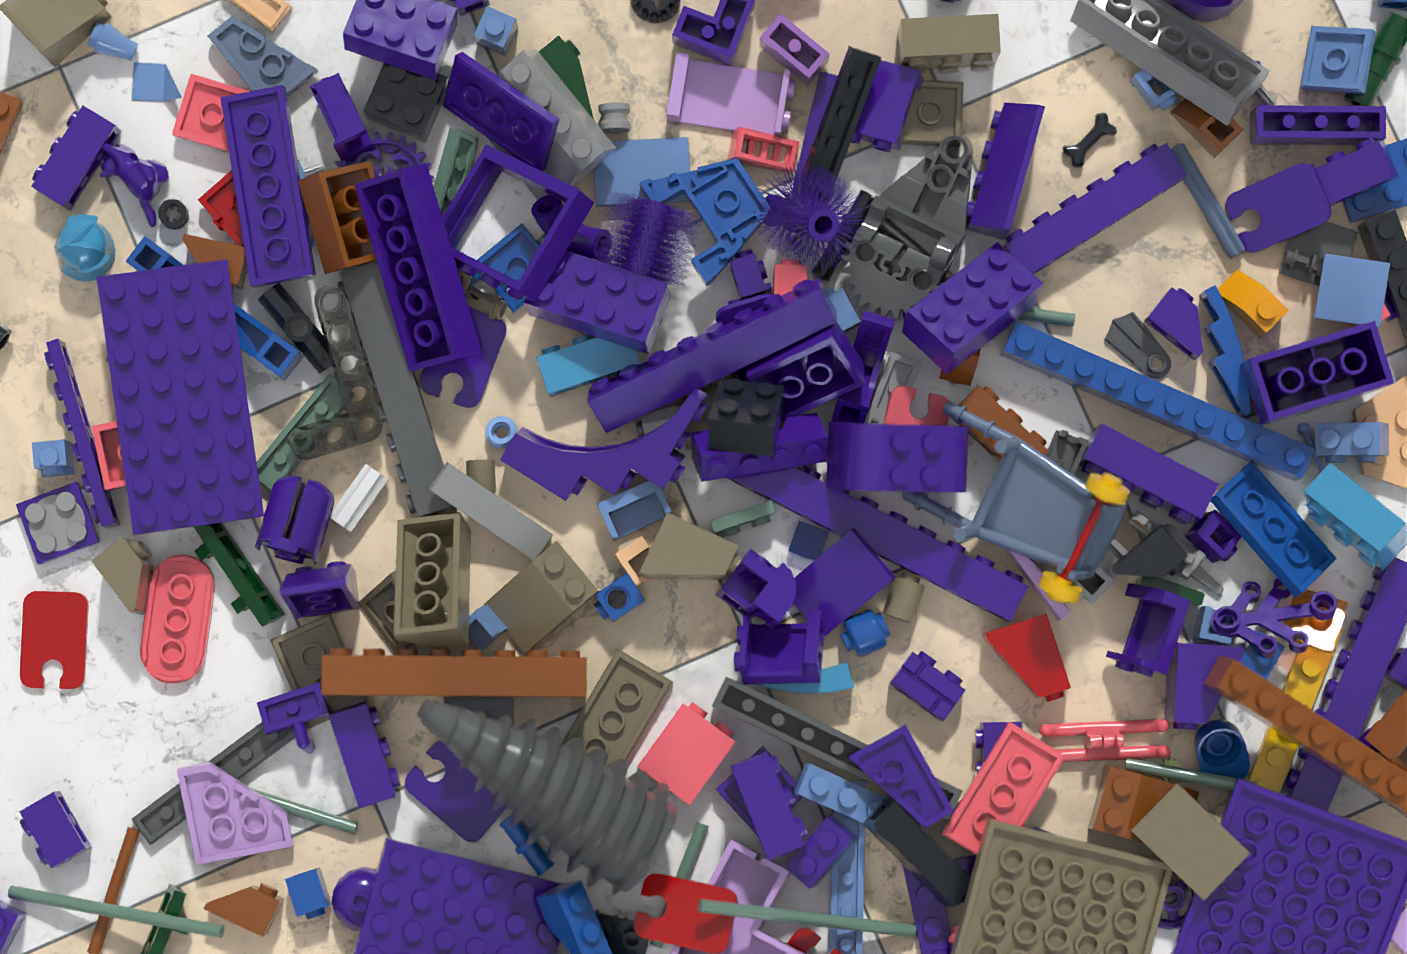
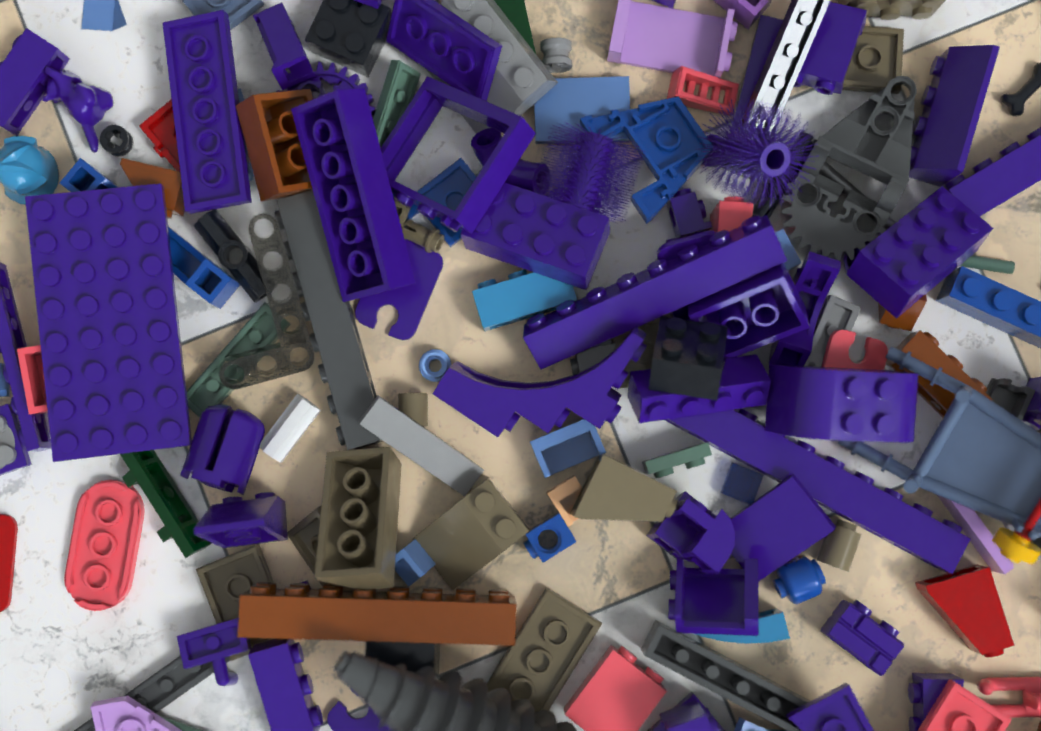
camera: 10 degrees right, 0 degrees up
dark tan slope [91,537,154,615] -> none
coral plate [172,74,249,153] -> none

